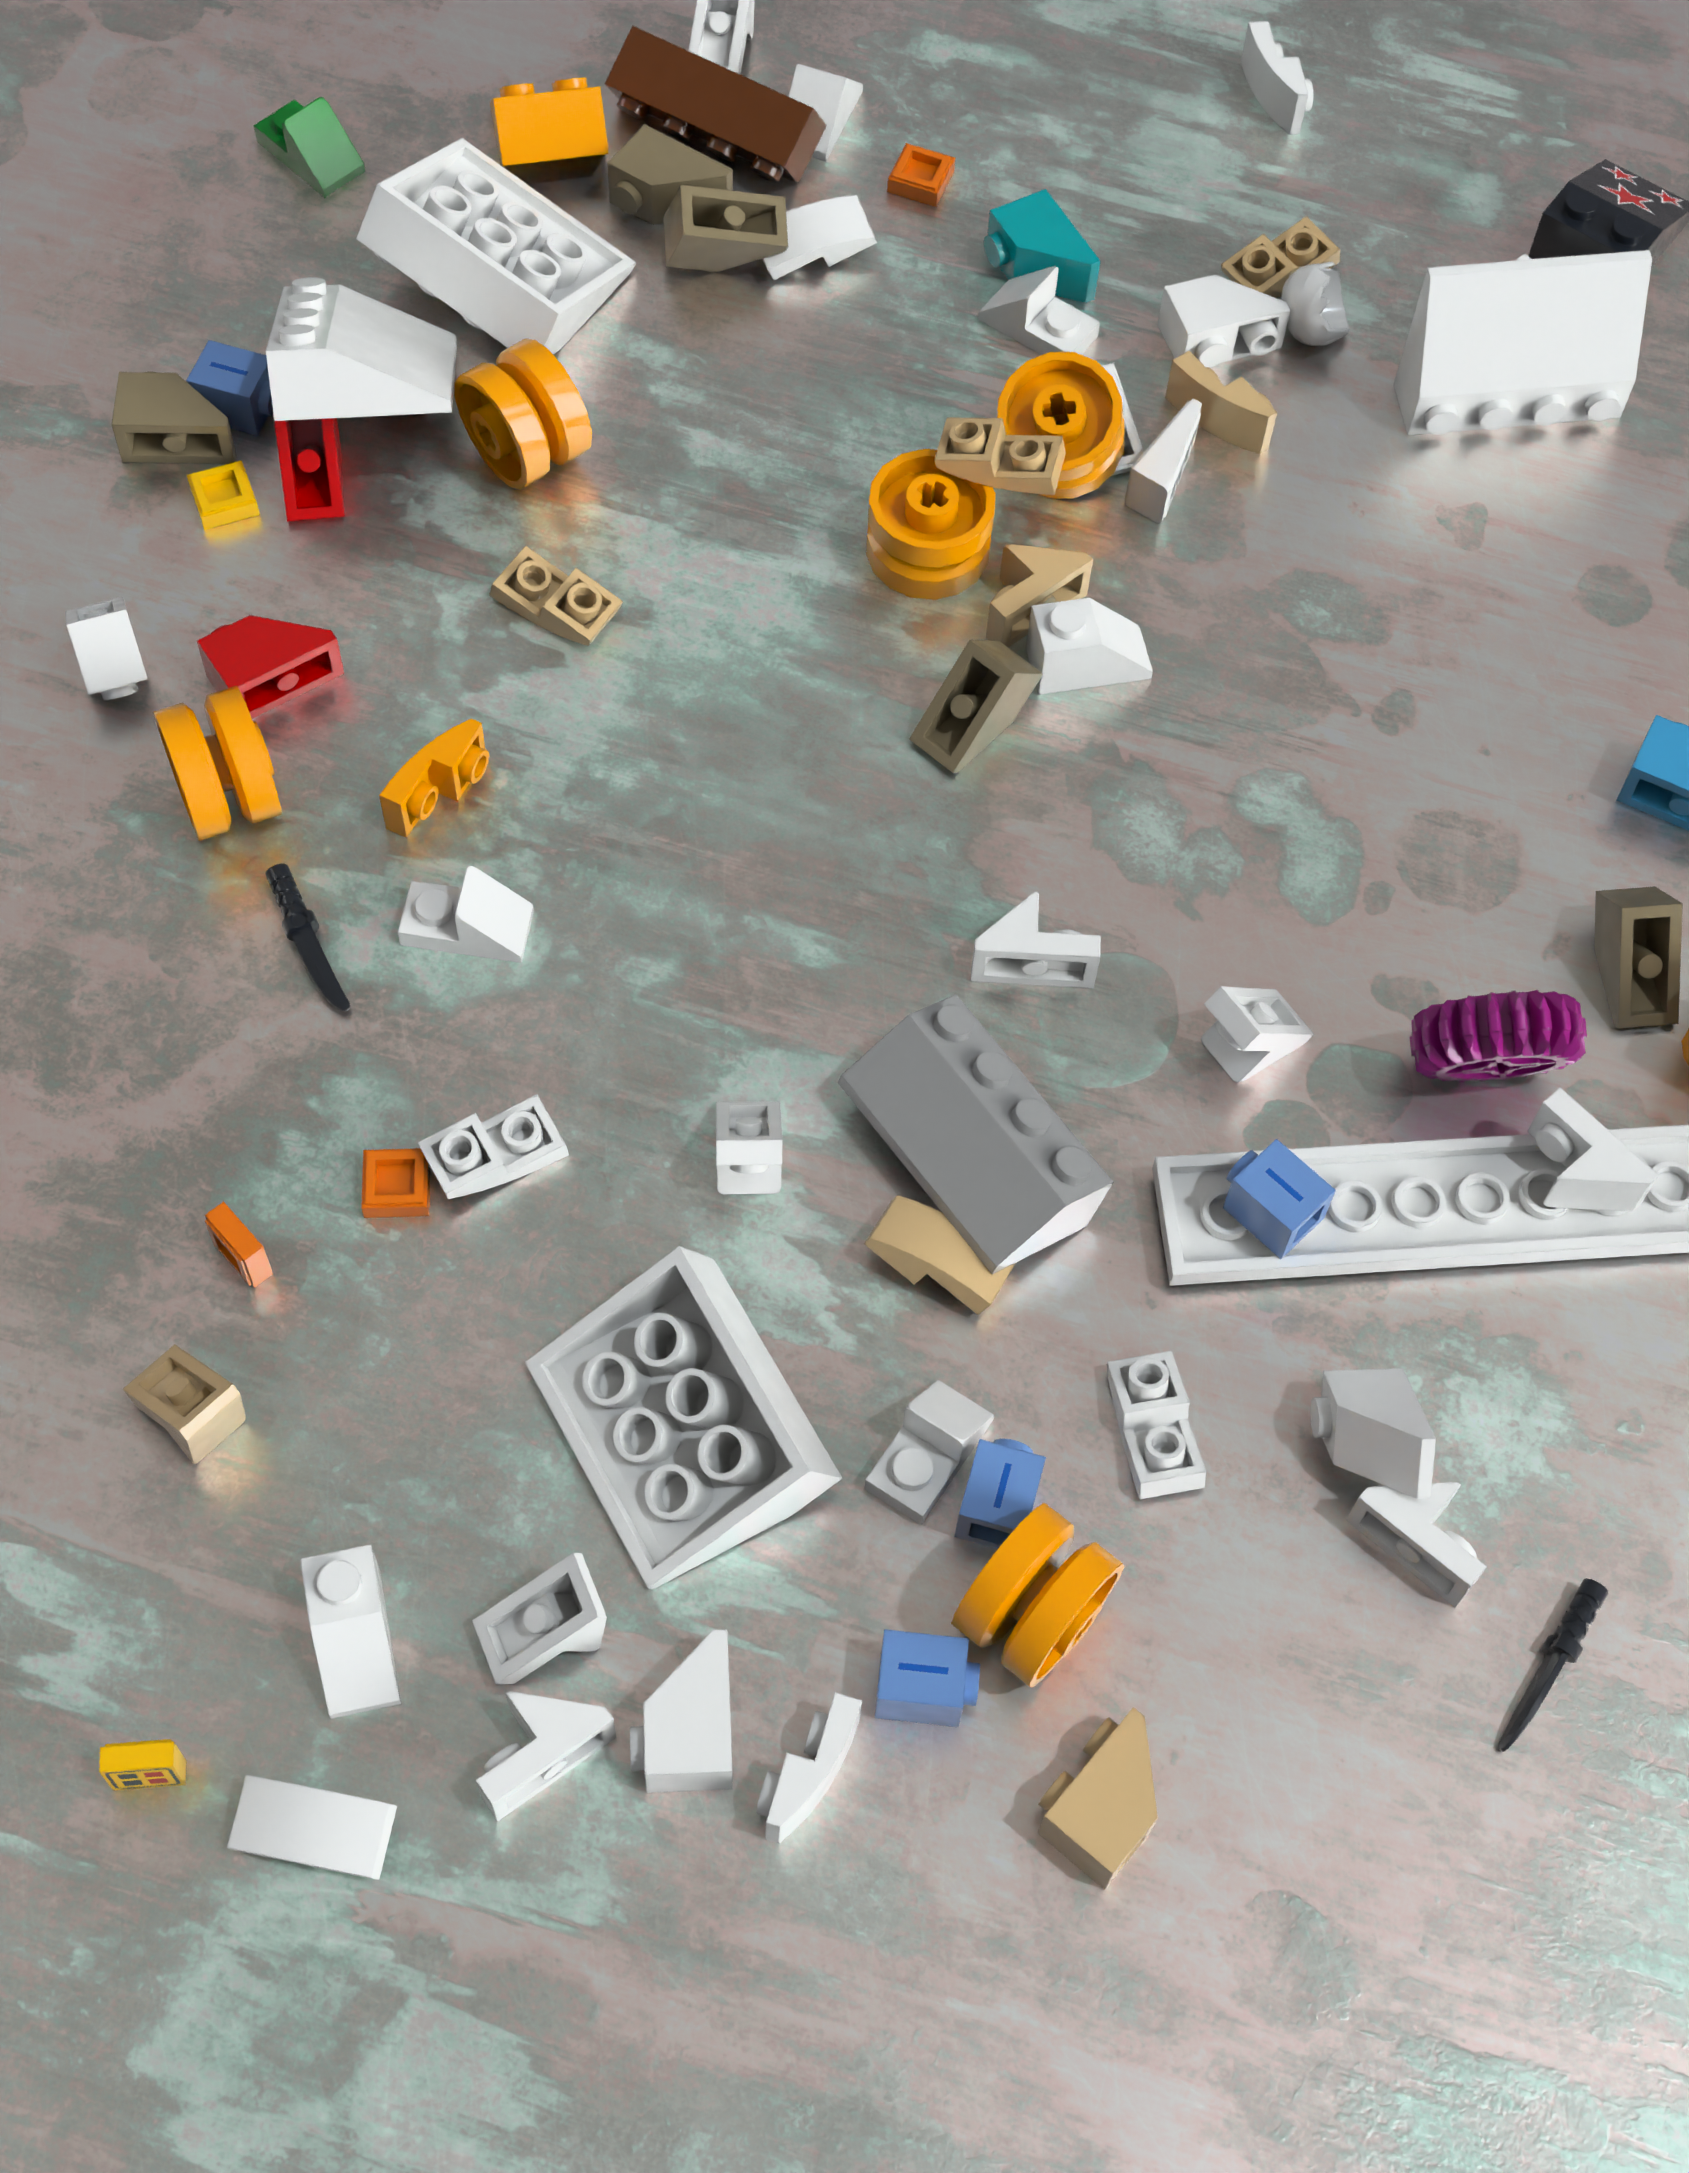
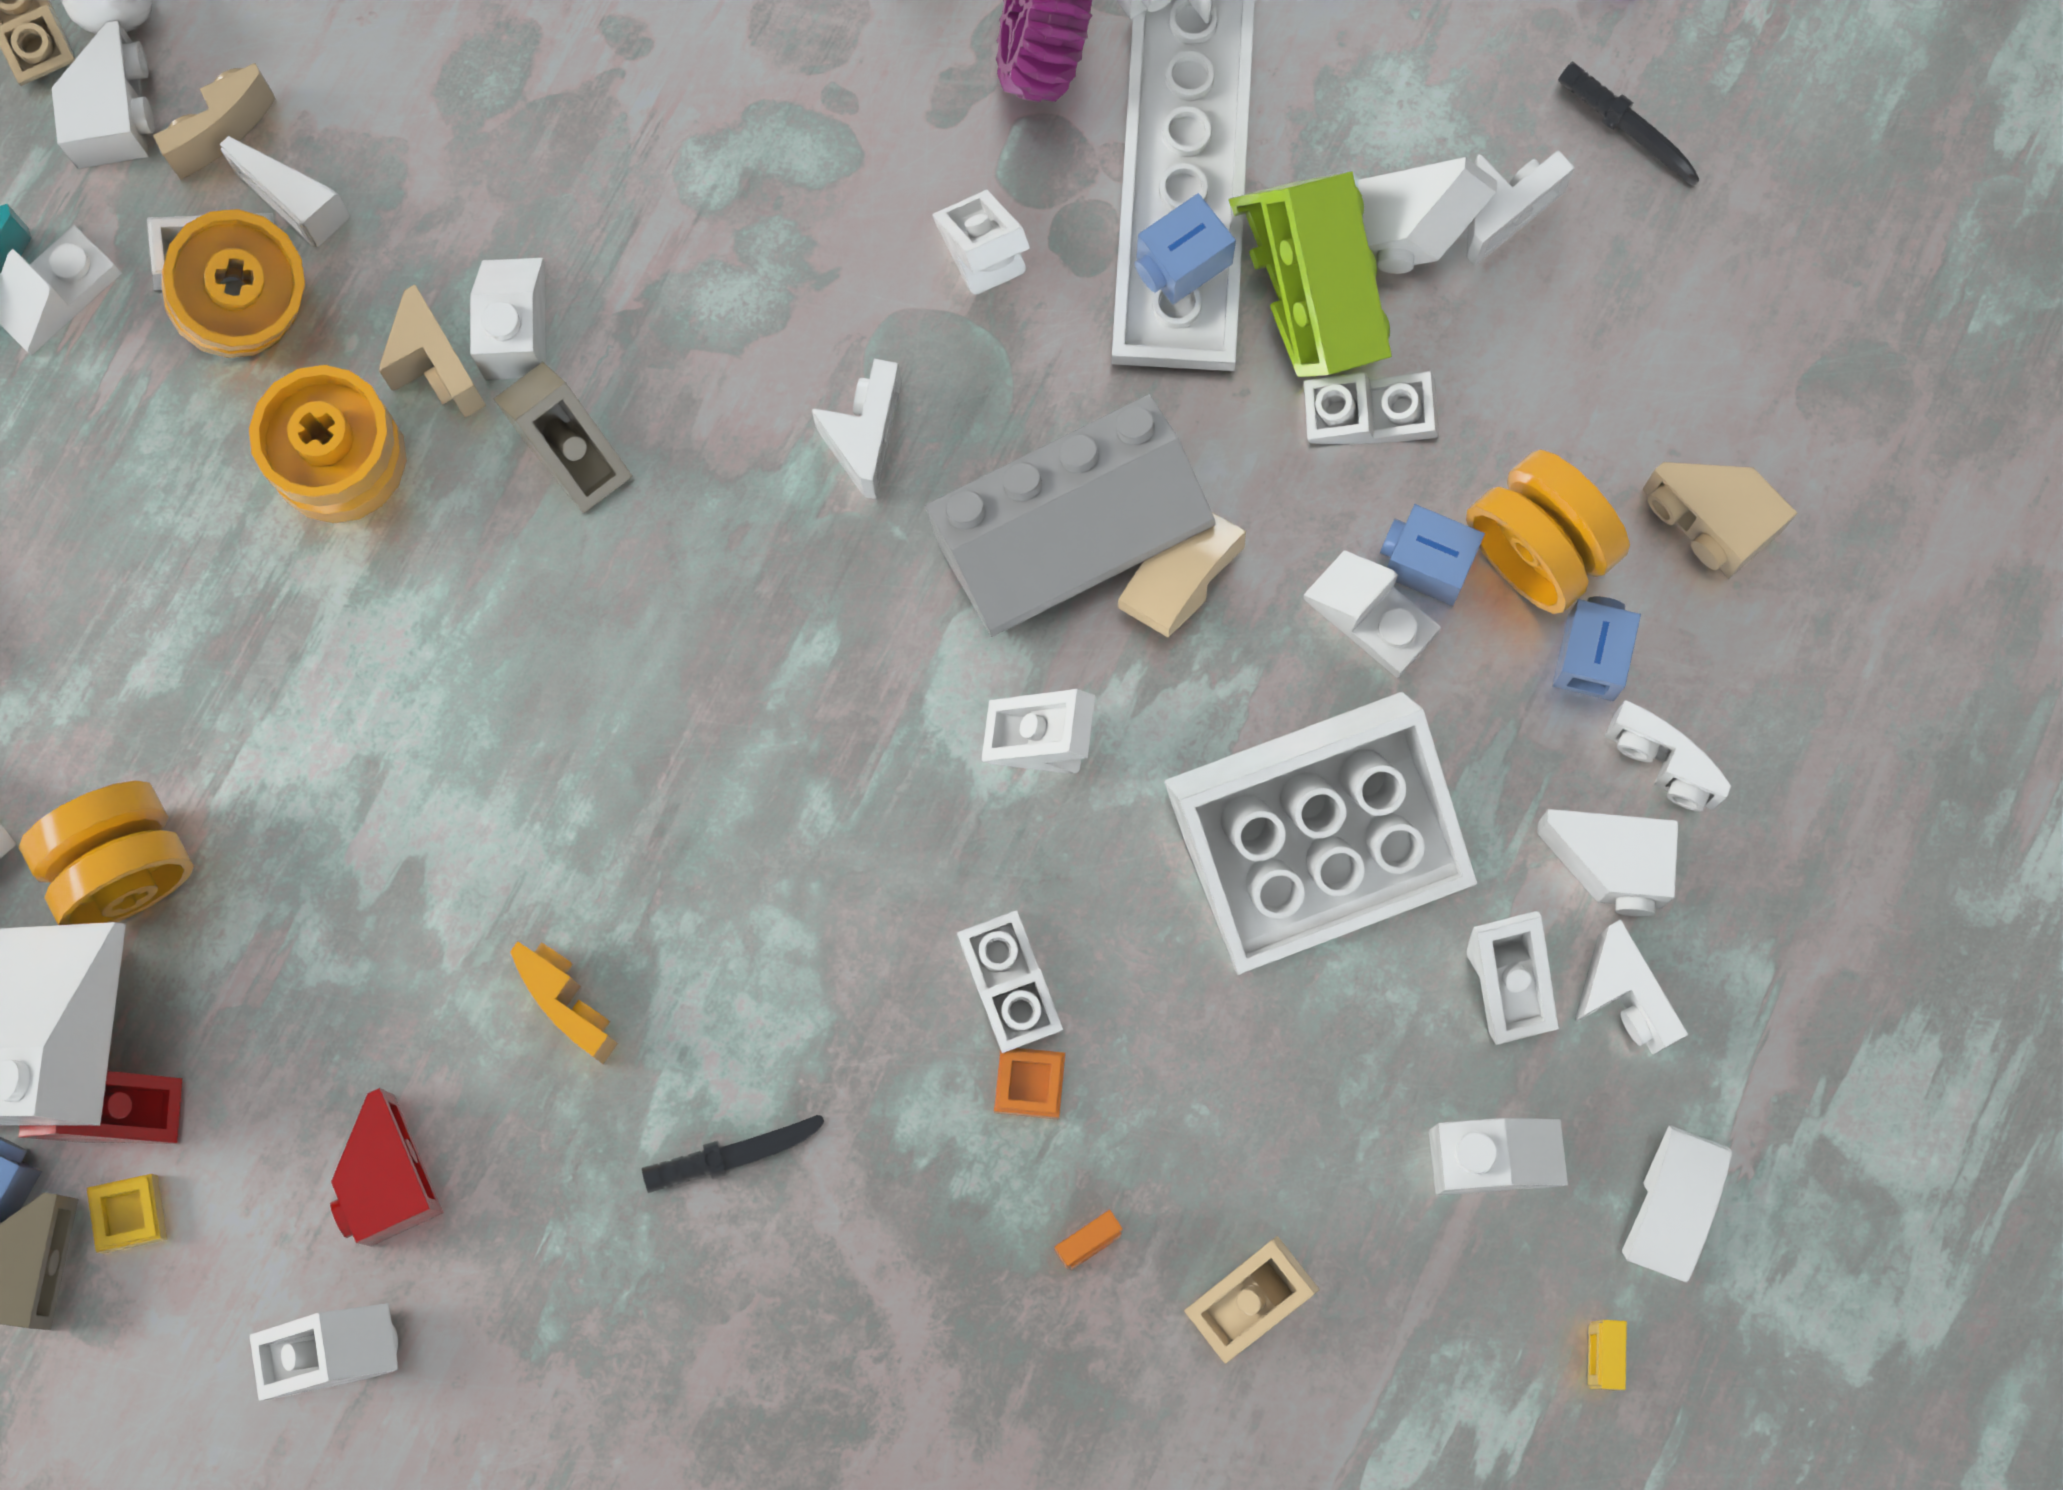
camera: 75 degrees left, 15 degrees up
light orange wheel [153,686,282,841] -> none
white slope [398,865,534,963] -> none
tan slope [489,546,623,646] -> none
tan slope [934,417,1066,495] -> none
none -> lime wedge [1228,171,1392,377]

